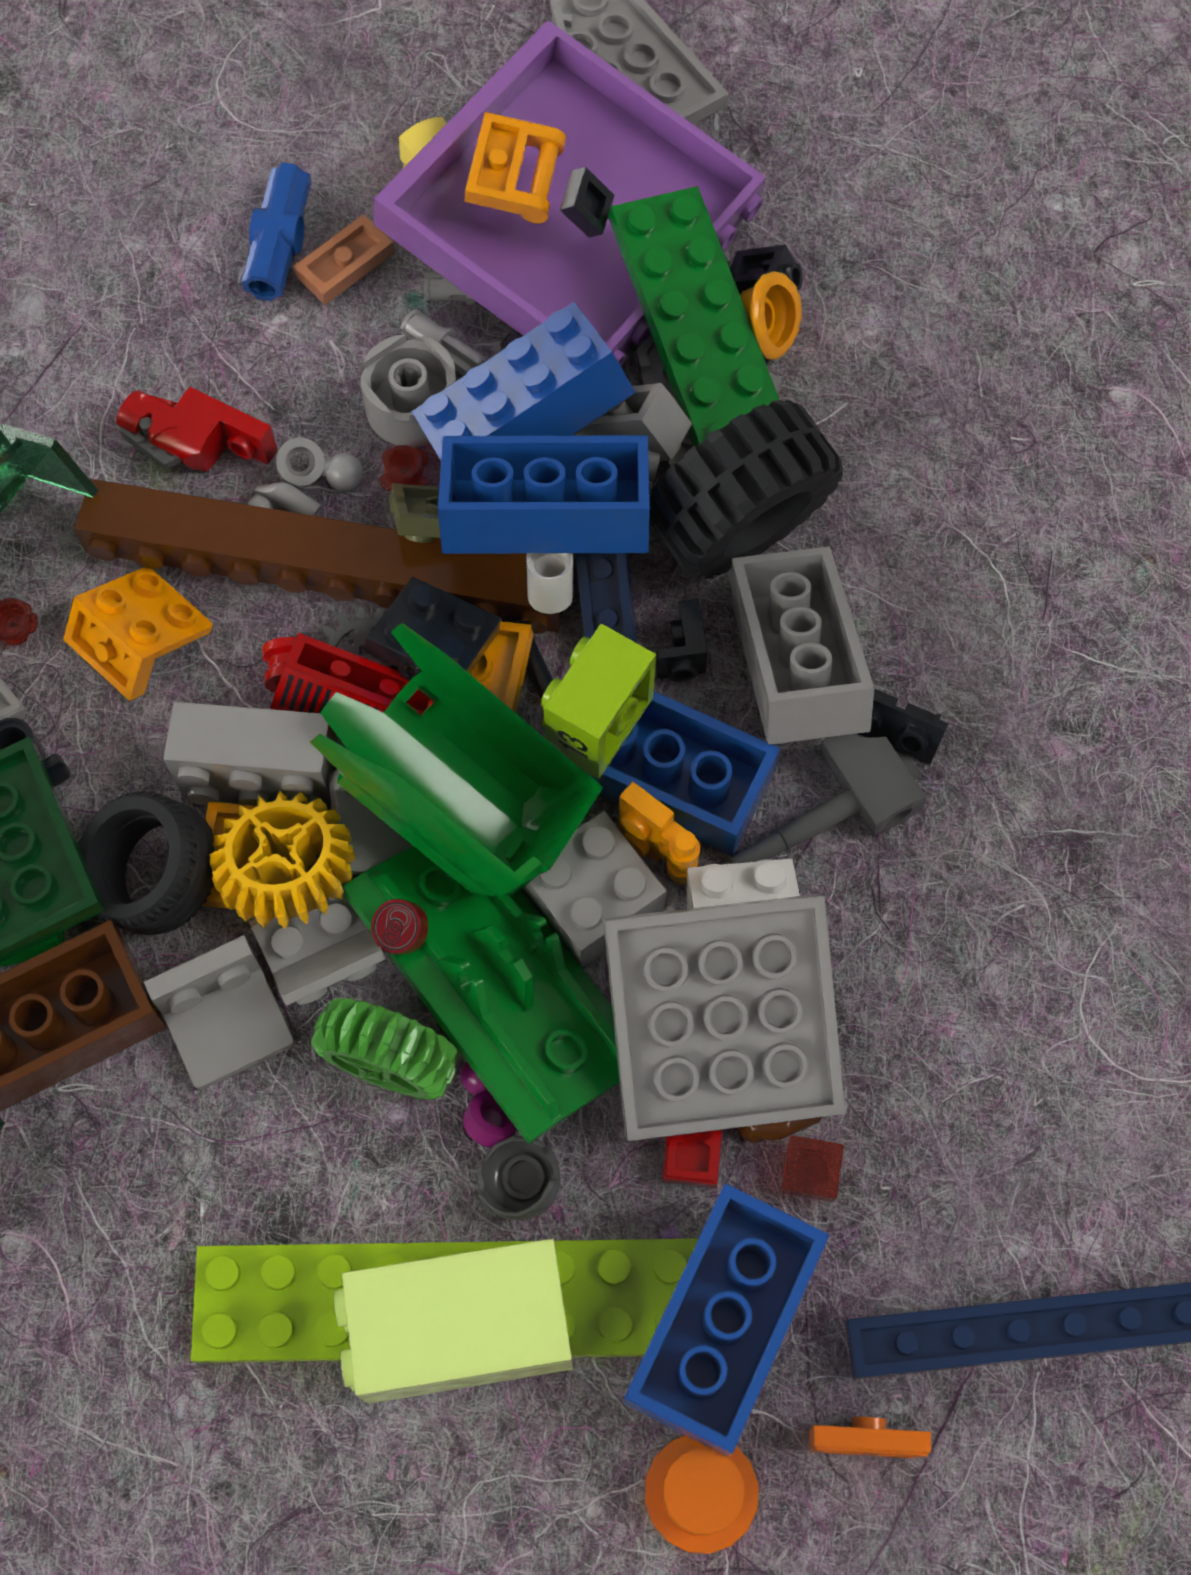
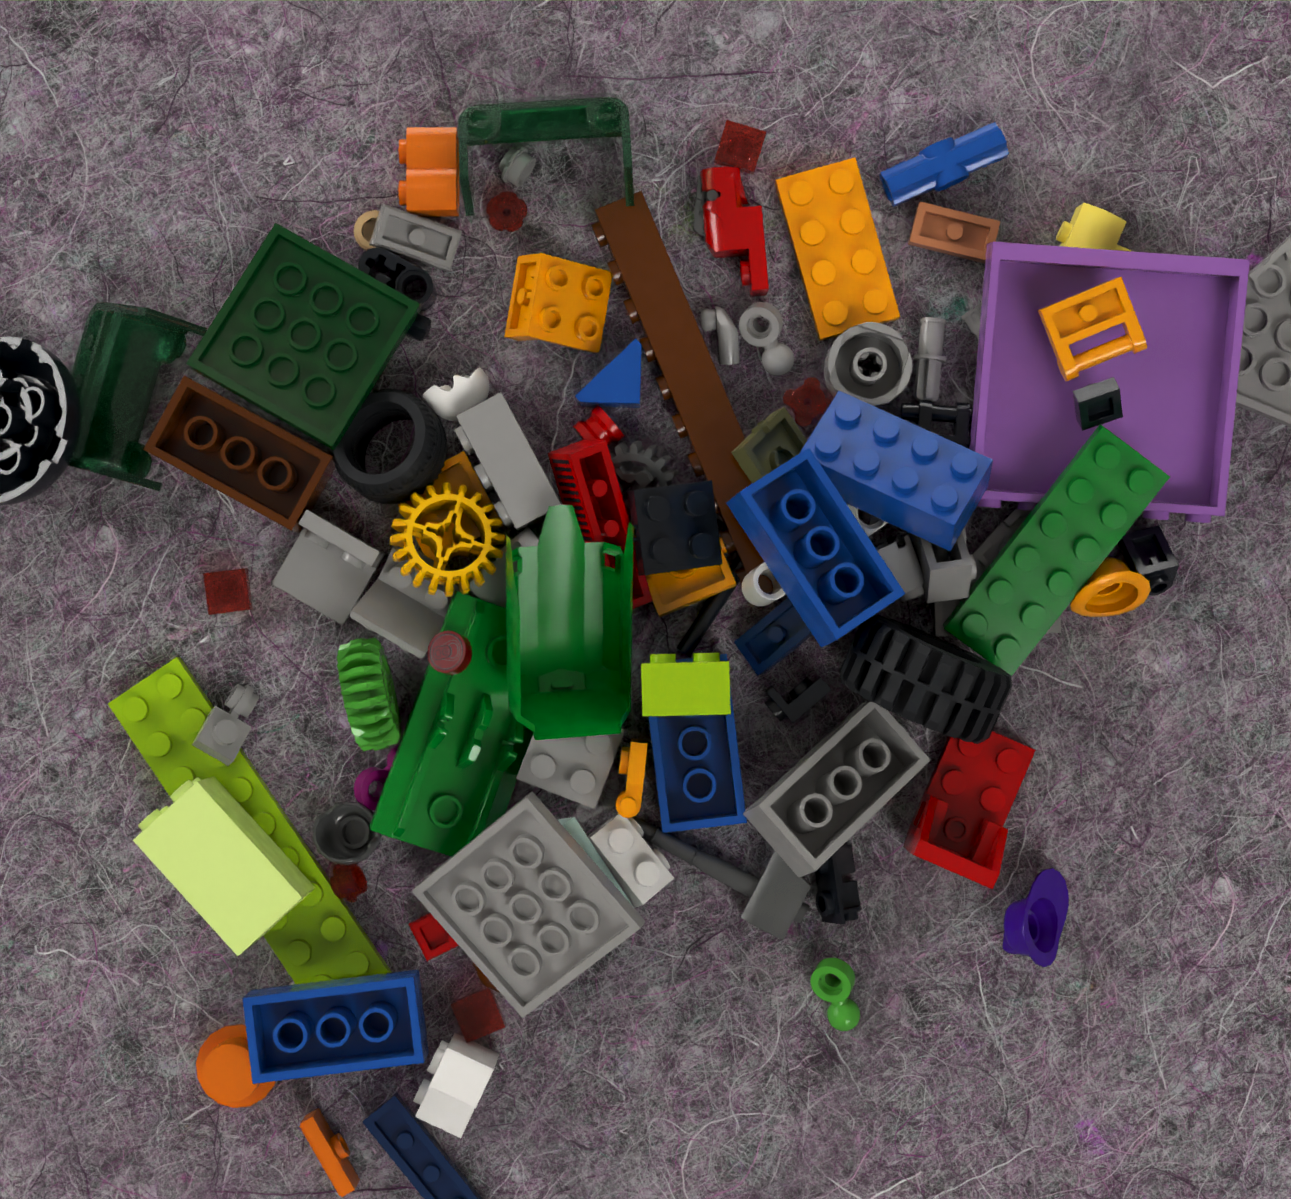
camera: 60 degrees right, 20 degrees up
none -> light grey plate [192,684,259,766]
none -> clear red plate [203,568,253,615]
none -> clear red plate [330,864,367,903]
none -> white brick [413,1033,499,1138]
none -> white hair [423,367,490,421]
none -> blue slope [575,338,642,408]
none -> clear red plate [714,120,766,175]
none -> light orange plate [775,157,900,341]
none -> bright green plate [810,958,860,1031]
none -> red bracket [903,731,1036,889]
none -> dark purple piece [1002,868,1069,967]

